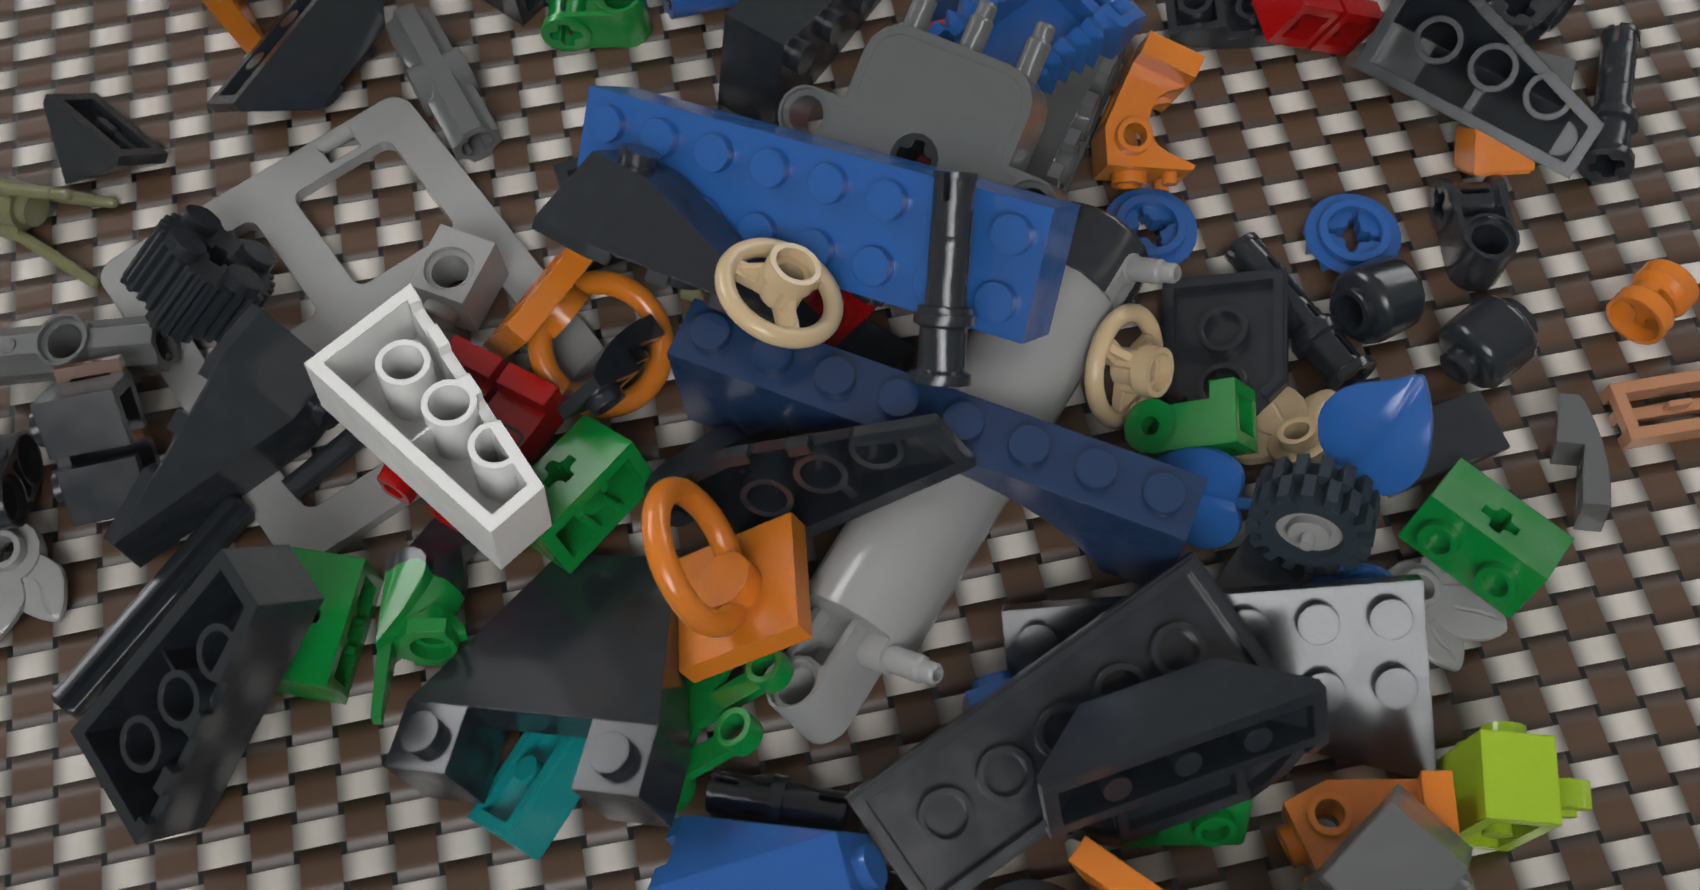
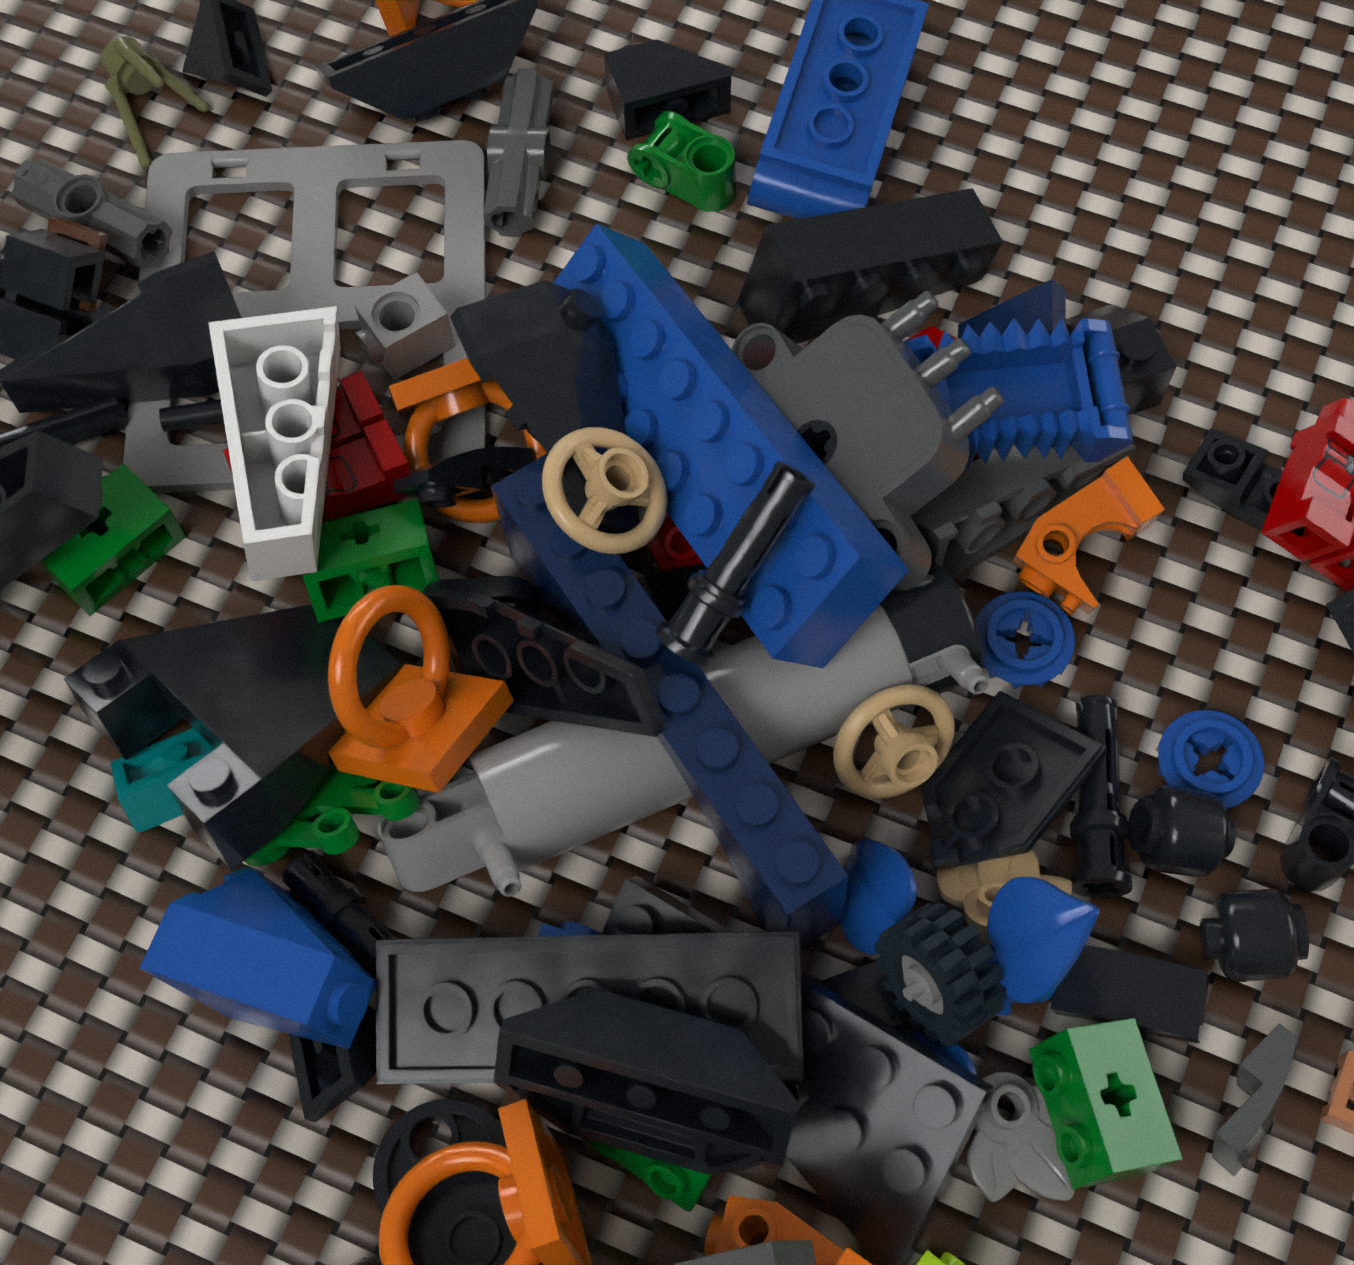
camera: 35 degrees right, 0 degrees up
black brick [120,204,276,344] -> none
green animal [370,518,479,725] -> none
green leg [1124,377,1258,459] -> none

